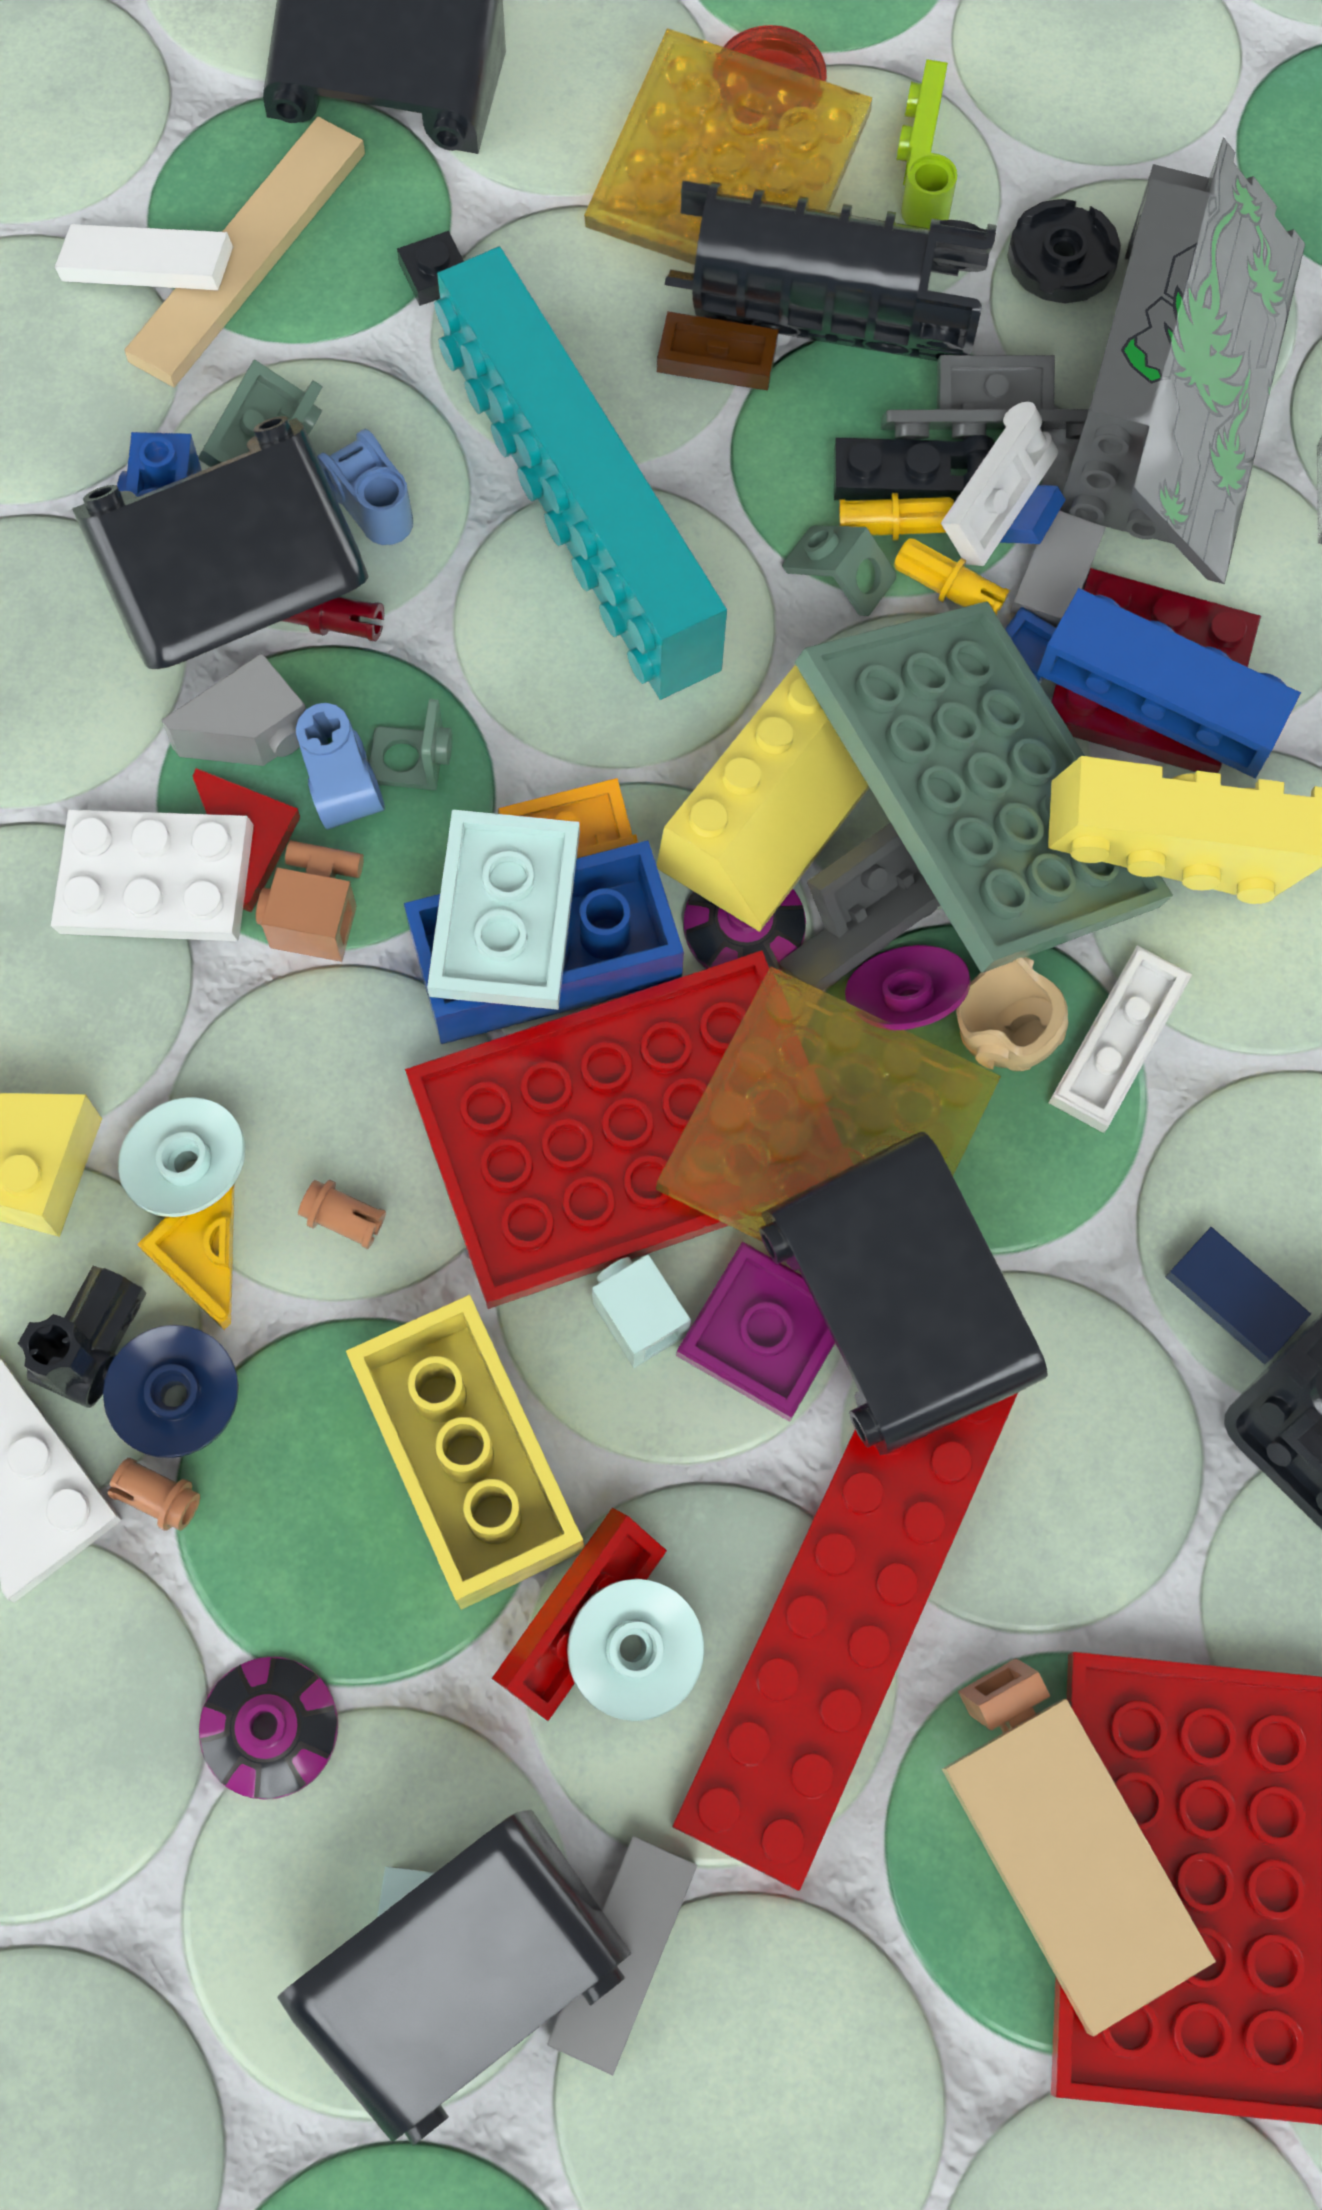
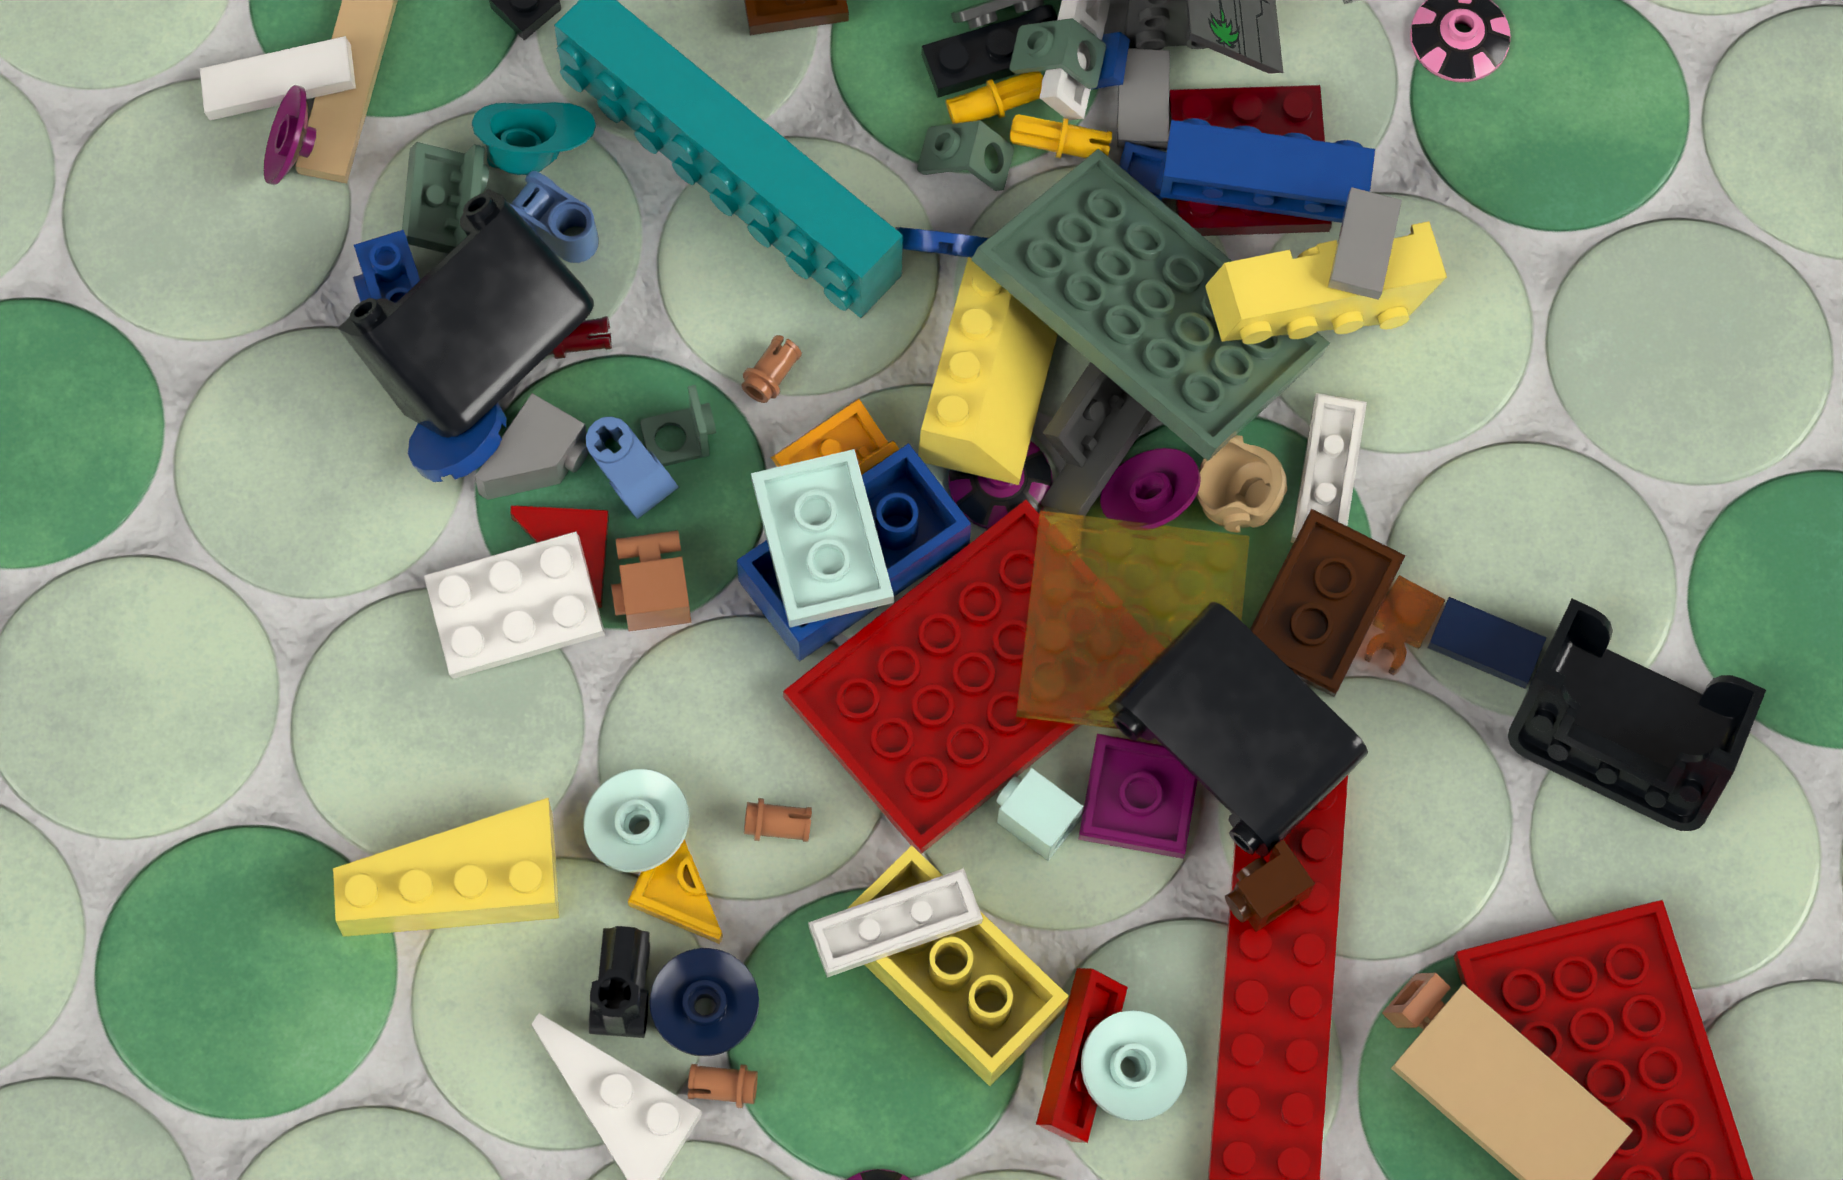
camera: 20 degrees left, 0 degrees up
none -> magenta dish [263,85,317,185]
none -> blue tile [408,403,507,482]
none -> teal piece [472,102,596,175]
none -> nougat pin [741,335,802,403]
none -> white tile [808,868,983,978]
none -> blue tile [895,227,989,258]
none -> sand green bracket [1010,18,1106,89]
none -> reddish brown brick [1225,840,1315,932]
none -> reddish brown tile [1250,508,1406,697]
none -> light grey tile [1328,187,1402,300]
none -> clear orange plate [1364,575,1445,676]

